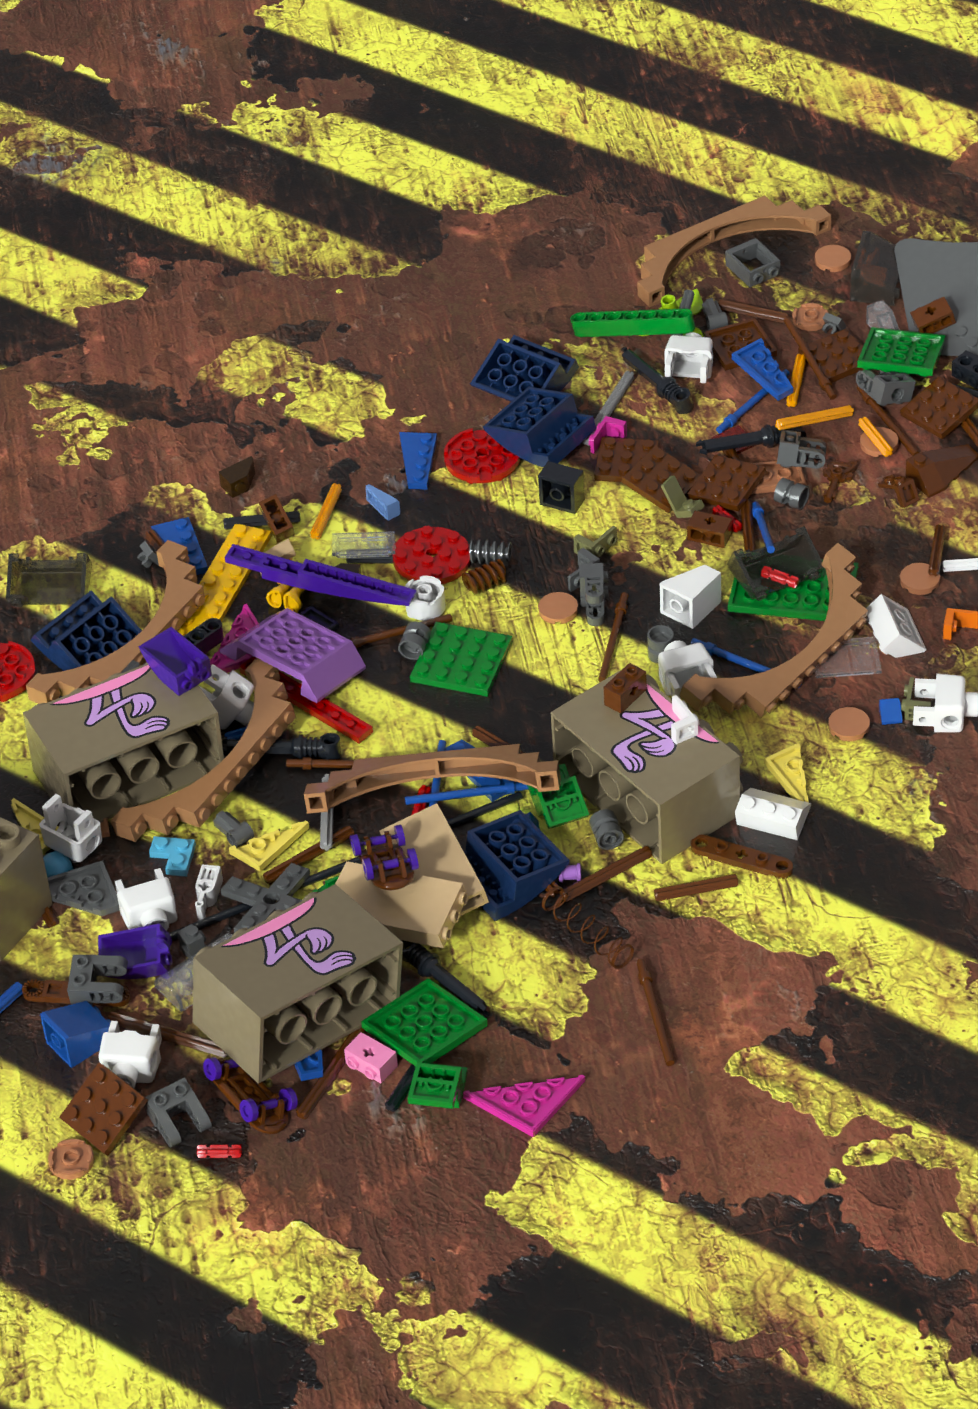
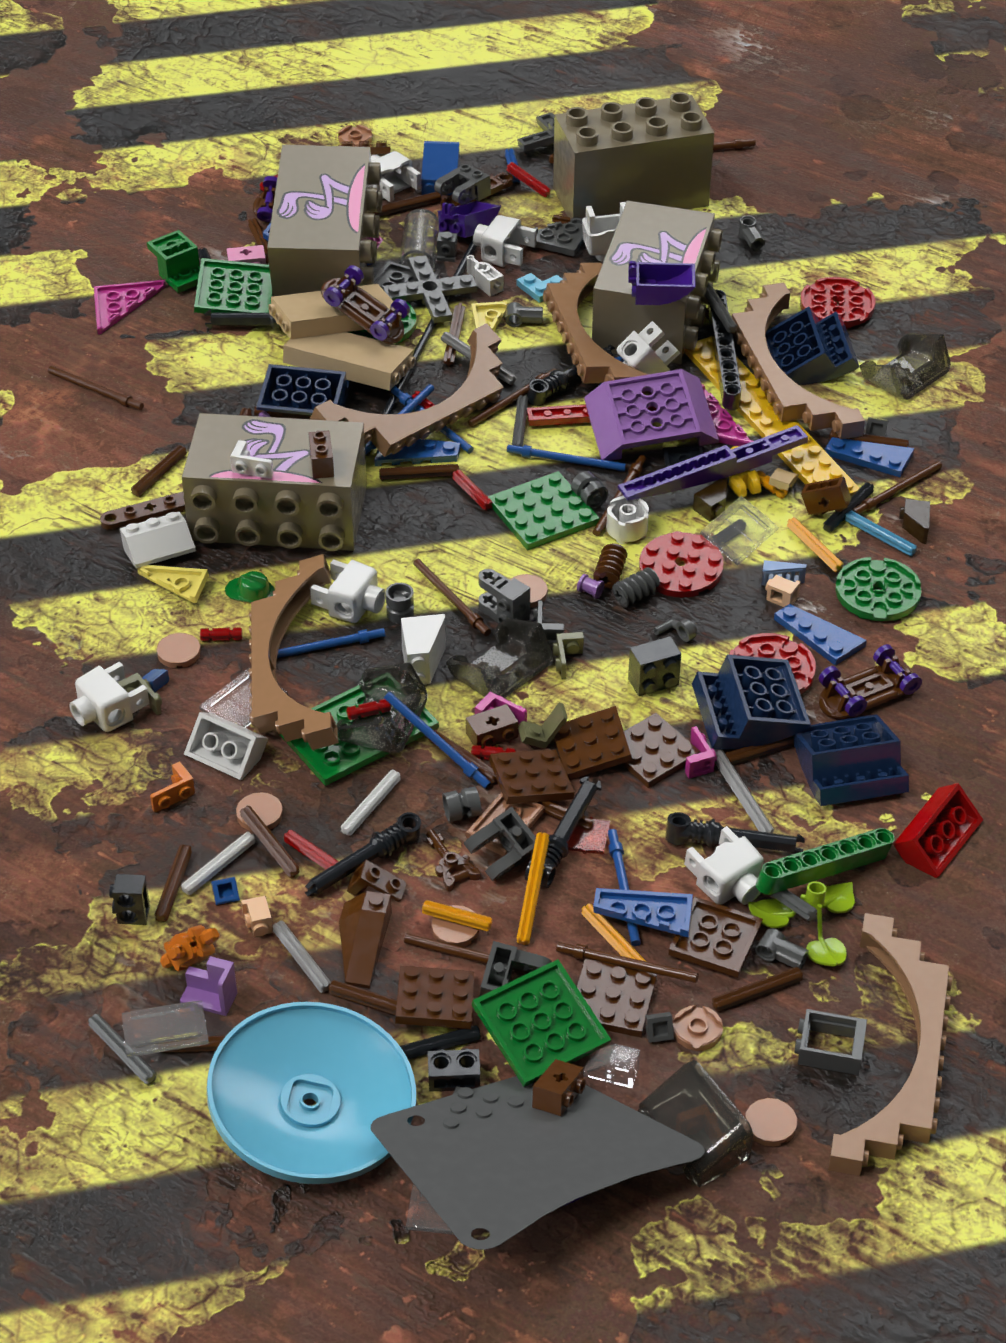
camera: 130 degrees right, 0 degrees up
reddish brown piece [542,886,634,969] -> none
none -> red axle [200,627,243,641]
none -> green piece [225,571,275,603]
none -> red axle [284,830,339,869]
none -> black piece [305,812,421,897]
none -> white axle [341,770,400,836]
none -> clear smoke windscreen [446,618,552,698]
none -> red axle [452,470,492,511]
none -> dark pink bracket [475,692,527,725]
none -> red axle [506,162,551,197]
none -> blue bar [507,444,626,472]
none -> dark grey axle [512,395,528,447]
none -> medium lavender bush [577,574,605,599]
none -> dark grey plate [653,619,697,642]
none -> light nougat brick [765,575,801,607]
none -> reddish brown piece [819,644,922,719]
none -> green plate [835,557,922,621]
none -> dark azure axle [845,511,917,556]
none -> reddish brown bar [851,461,942,515]
none -> red slope [893,783,983,878]

